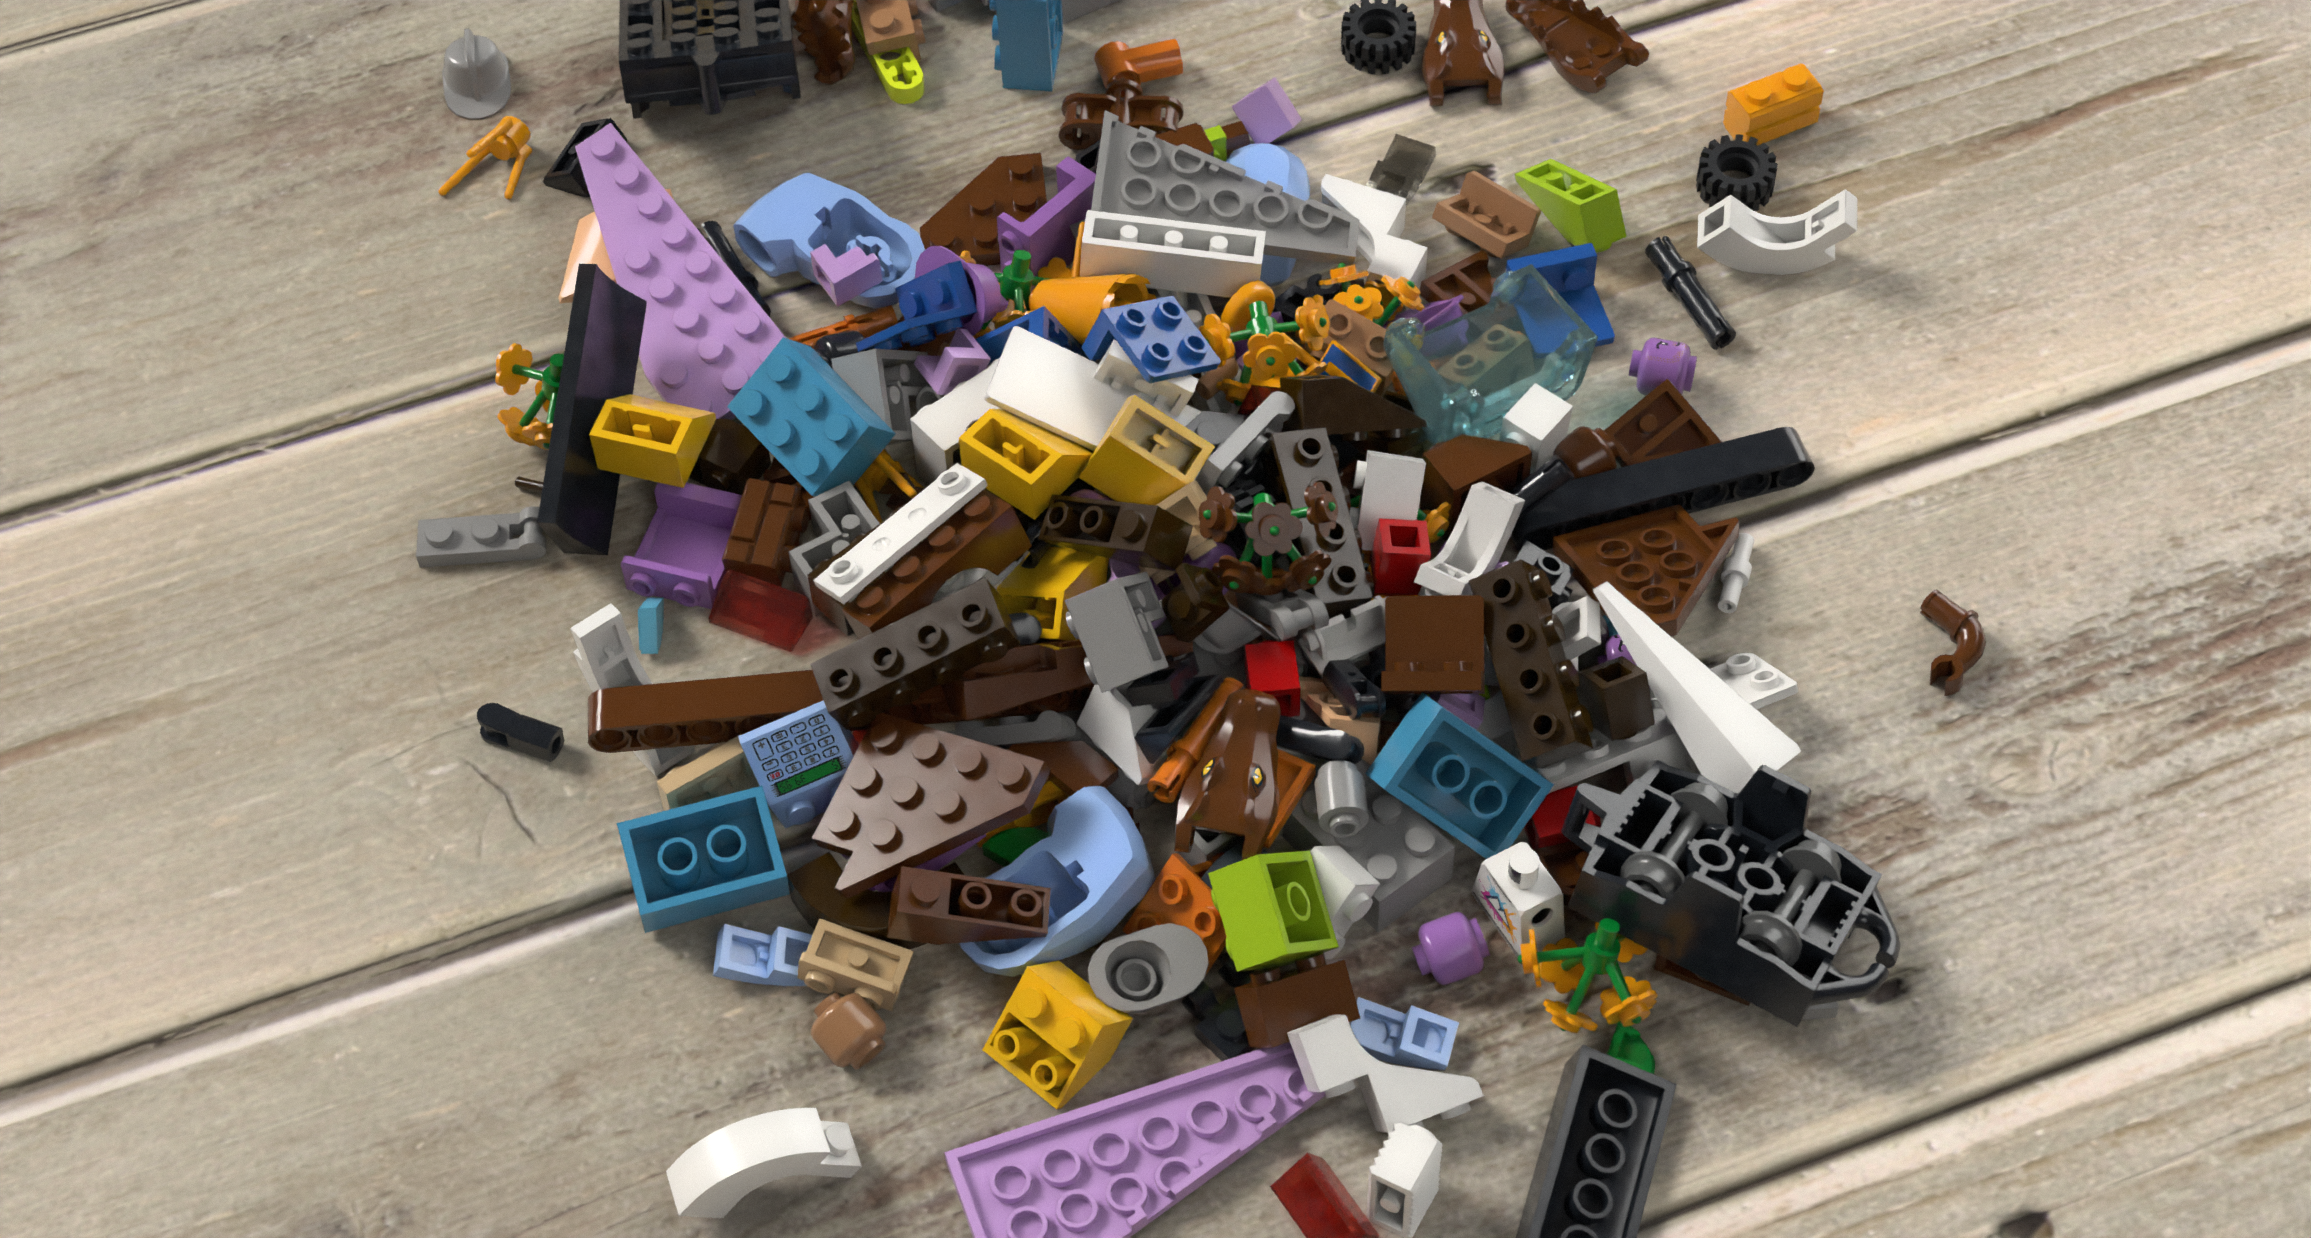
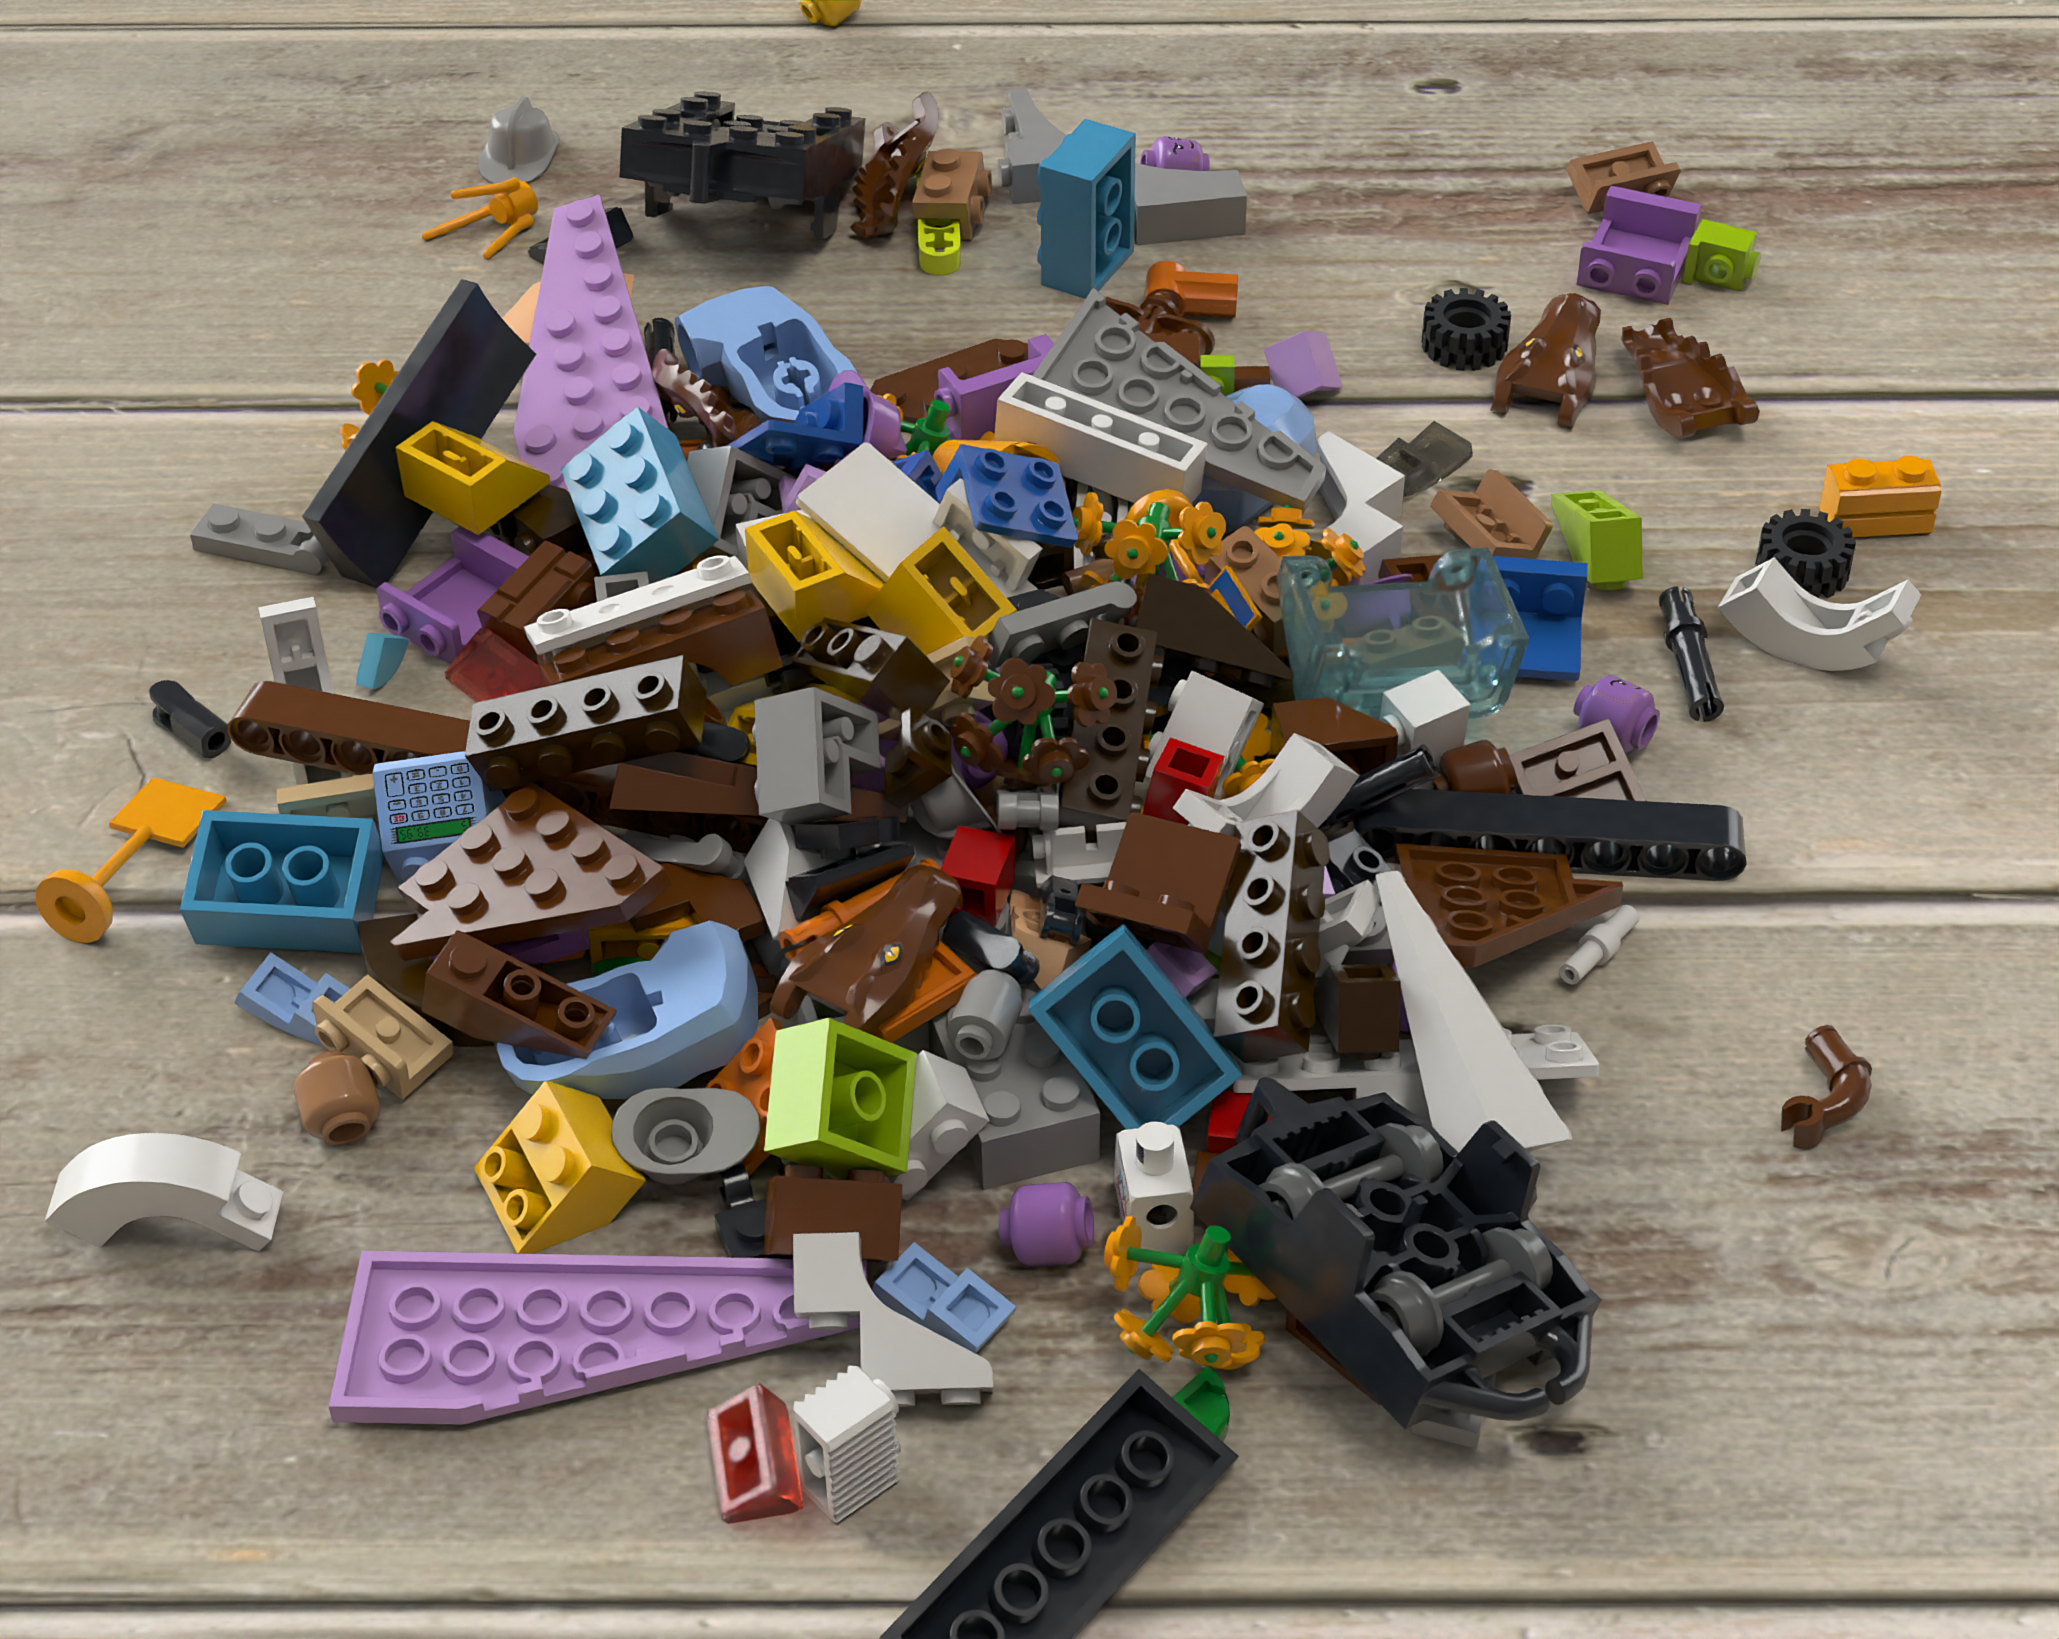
camera: 20 degrees right, 10 degrees down
lavender panel [810,244,883,307] -> none
none -> light orange piece [35,777,227,943]
none -> reddish brown animal [652,349,759,448]

